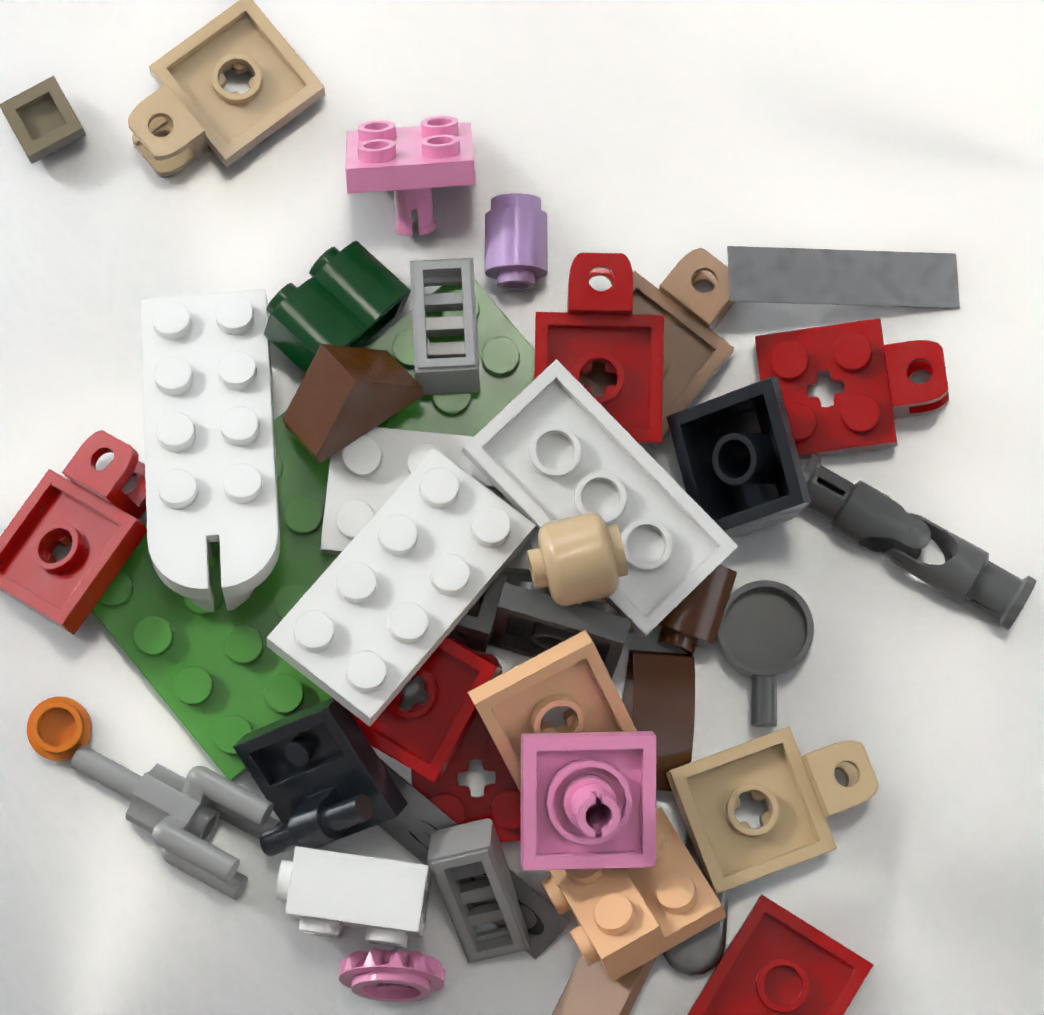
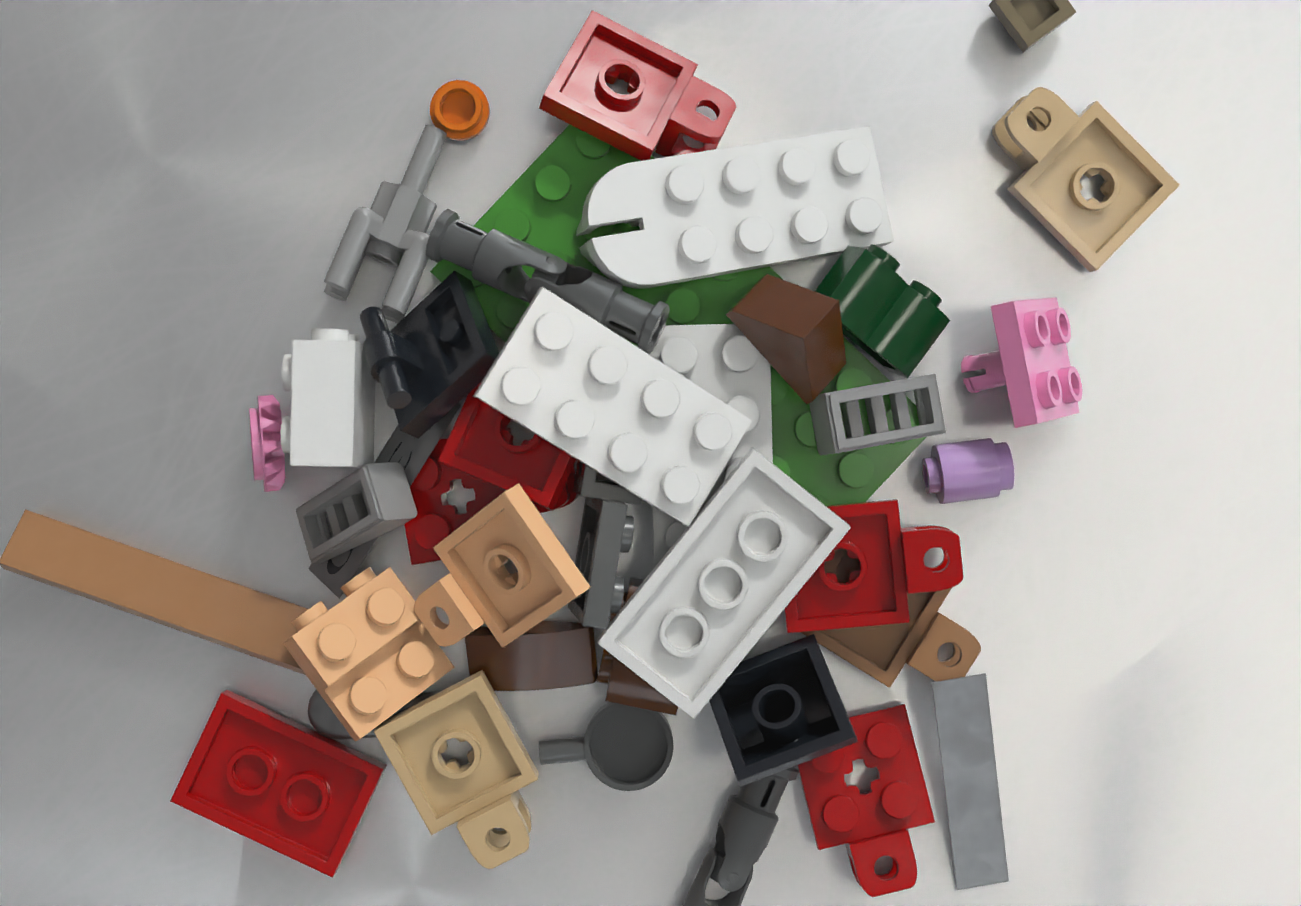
camera: 80 degrees right, 10 degrees up
bright pink plate [521,731,656,870] -> none
tan head [527,513,628,606] -> none
none -> dark grey piece [426,209,670,354]

